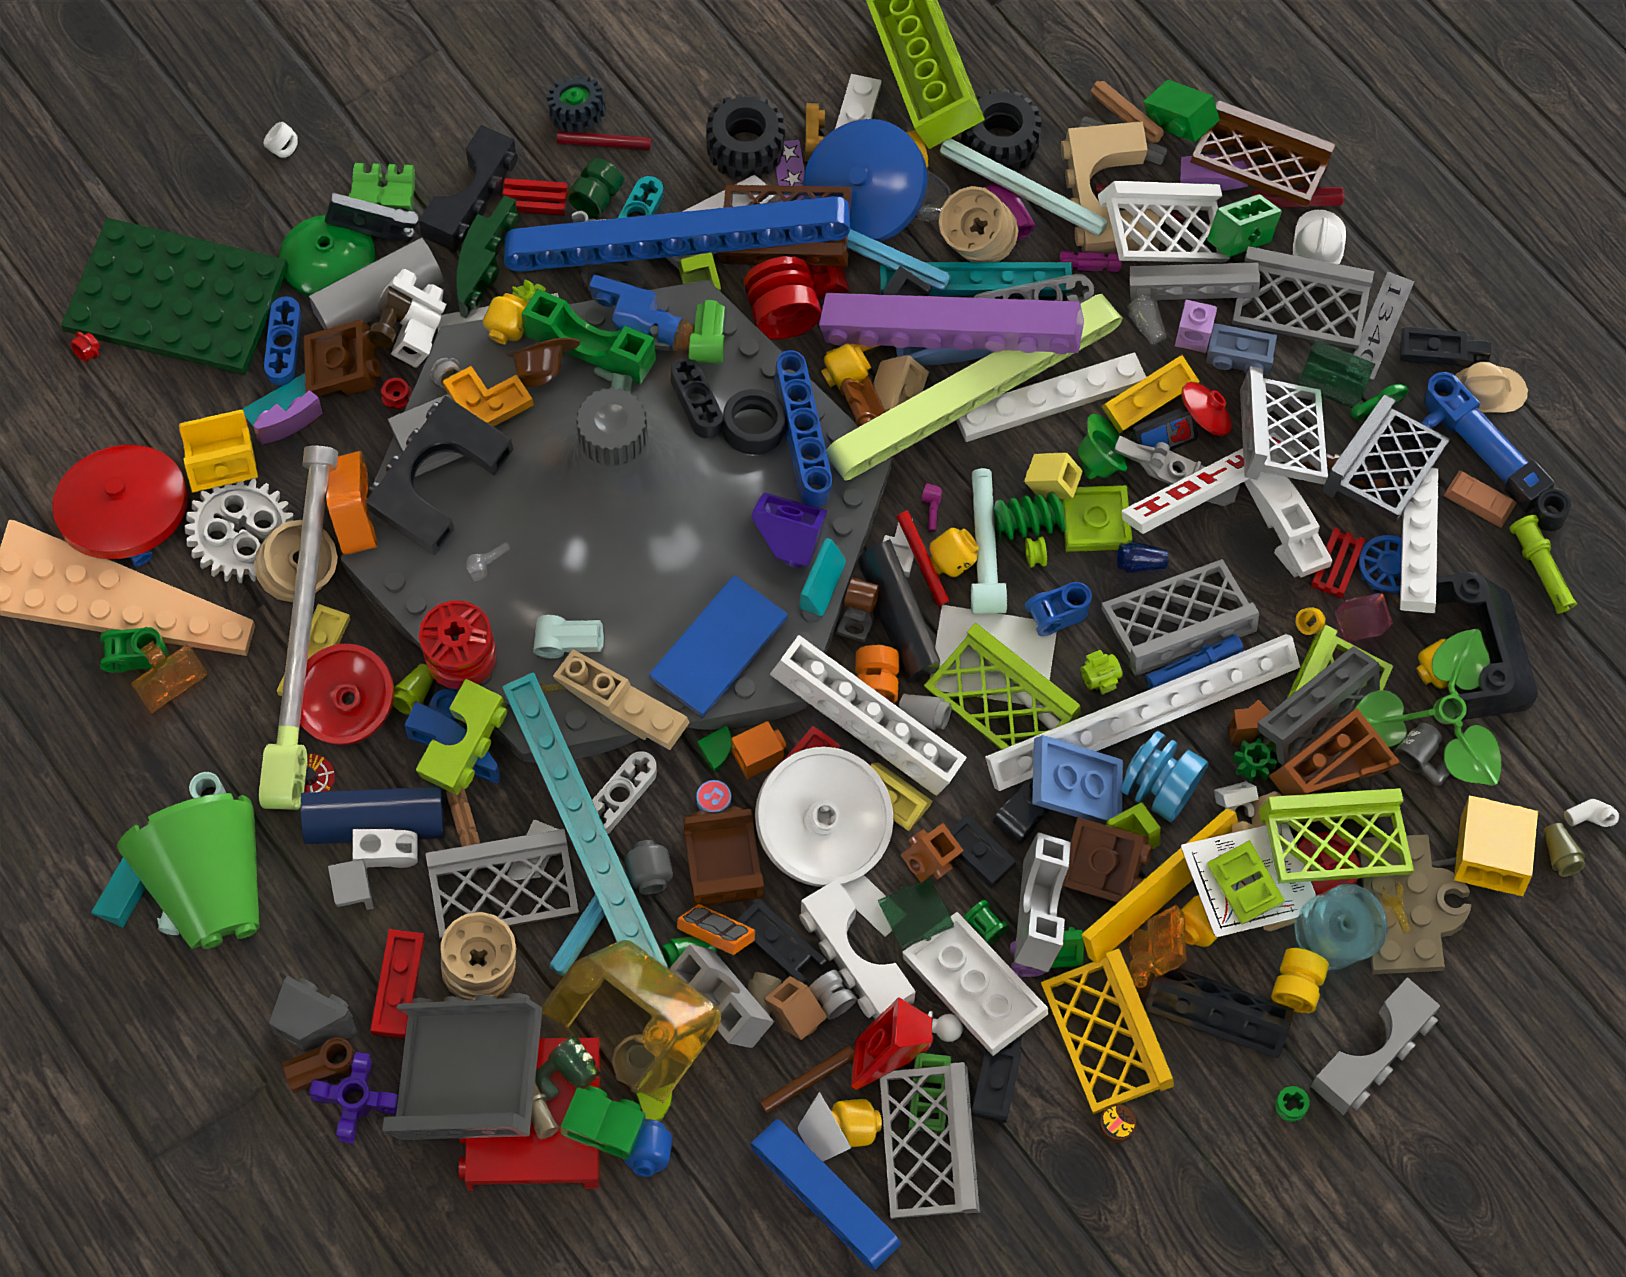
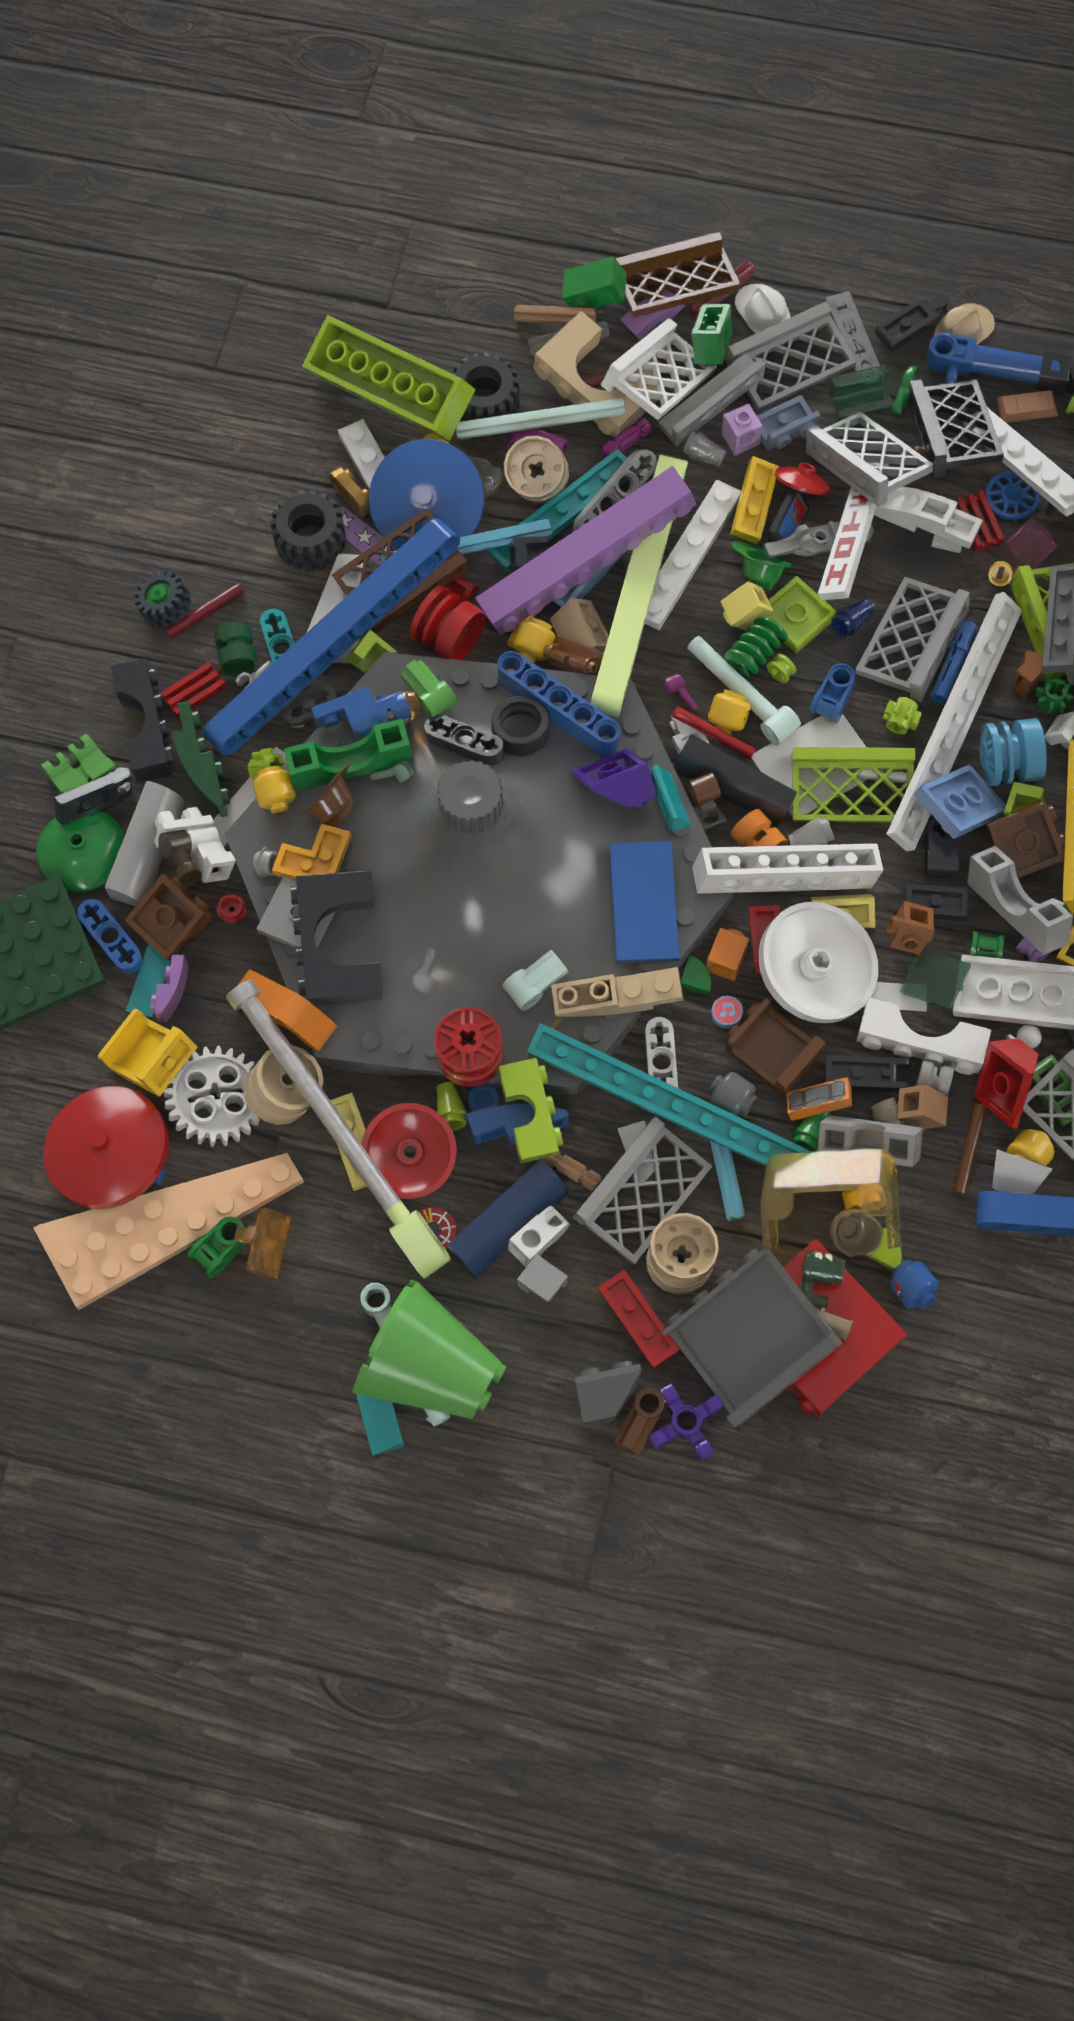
camera: 35 degrees left, 5 degrees up
green brick [560,1086,645,1160] -> none

